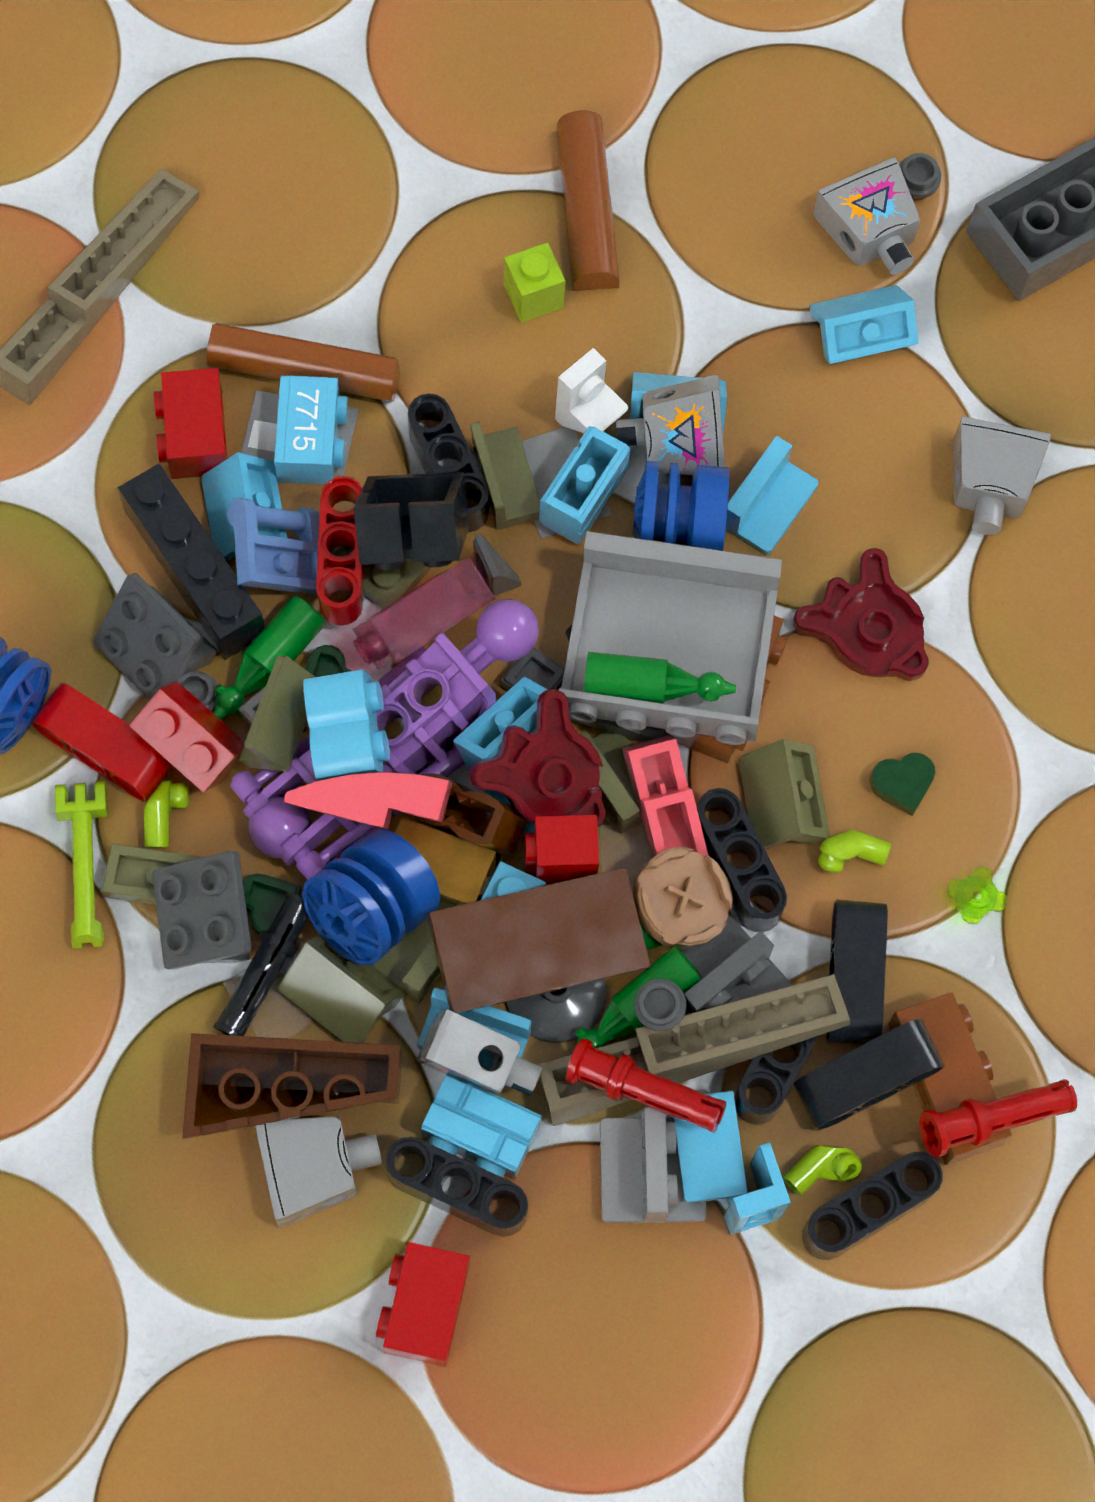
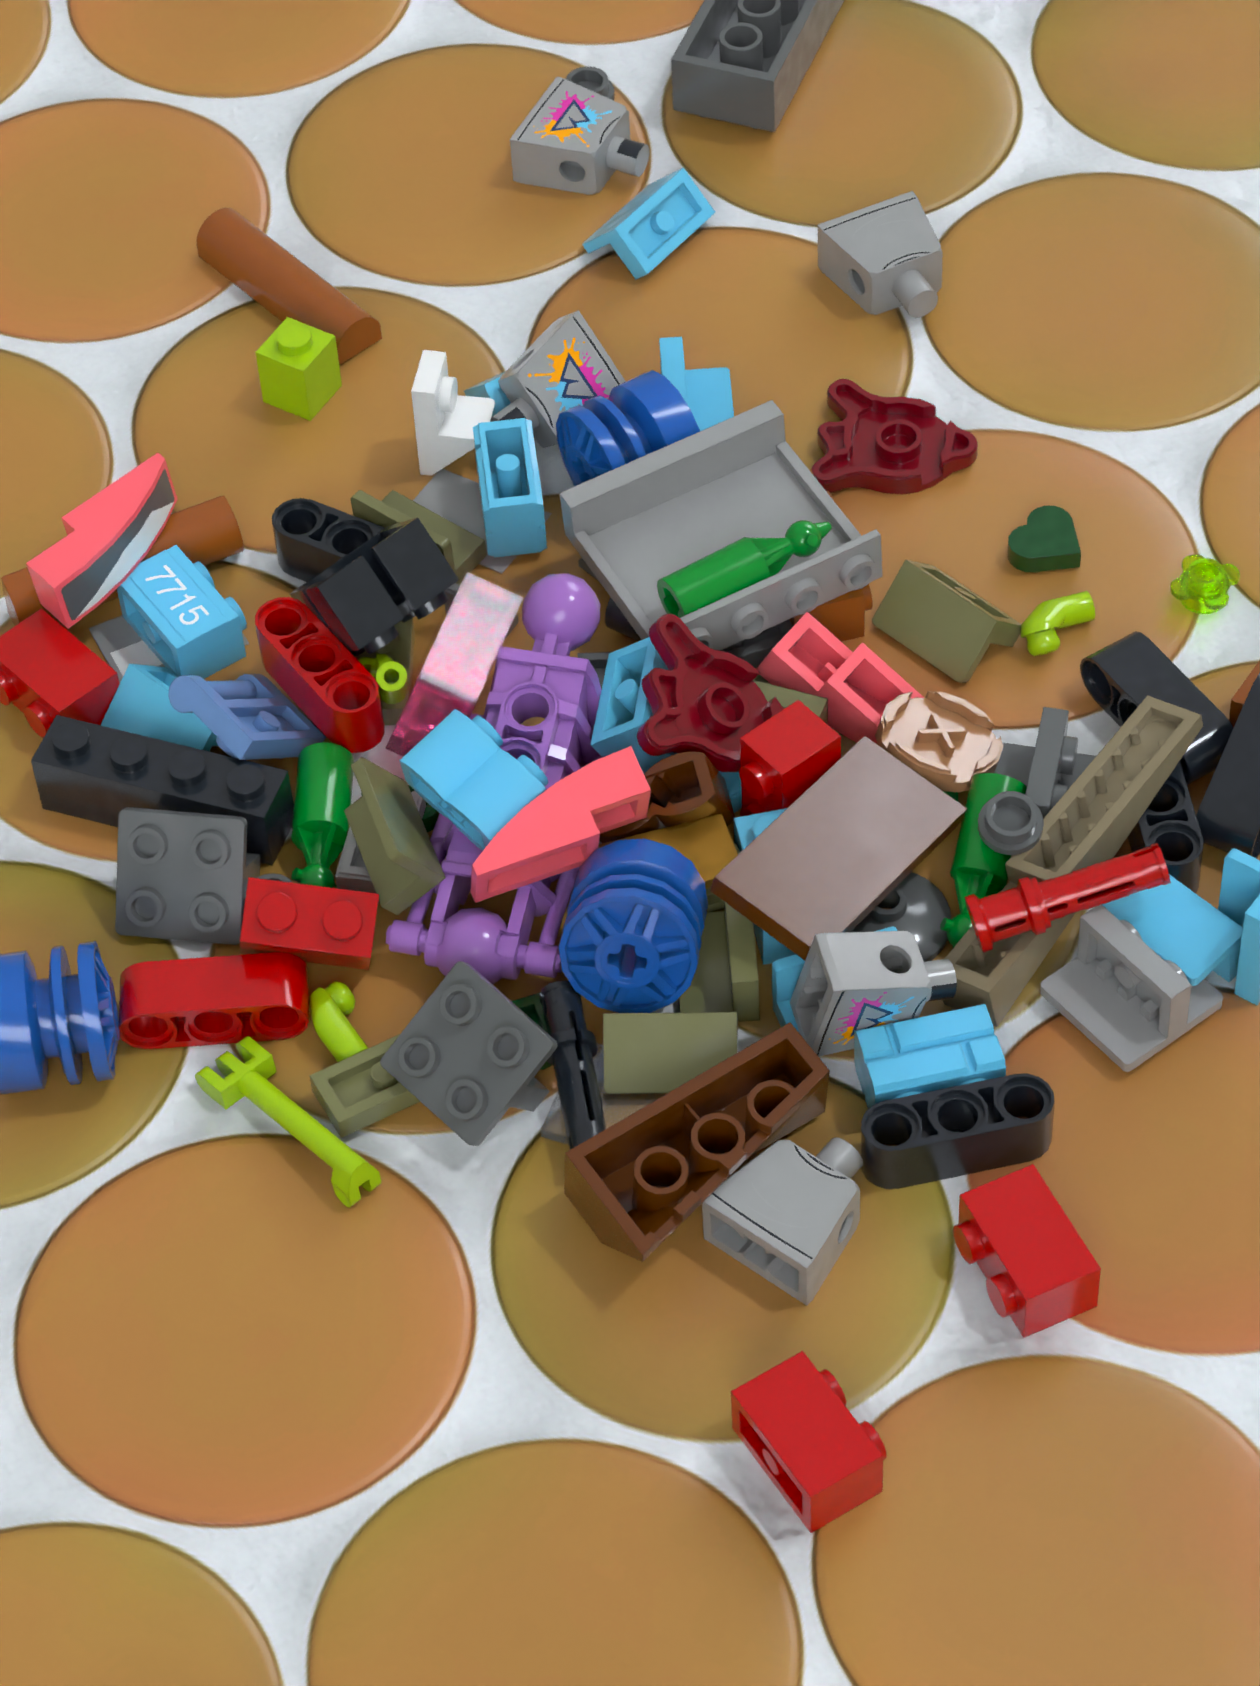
camera: 30 degrees left, 20 degrees down
black beam [697,788,787,932] -> none
none -> coral slope [26,453,178,629]
none -> lime arm [358,653,409,704]
none -> red brick [731,1351,887,1533]

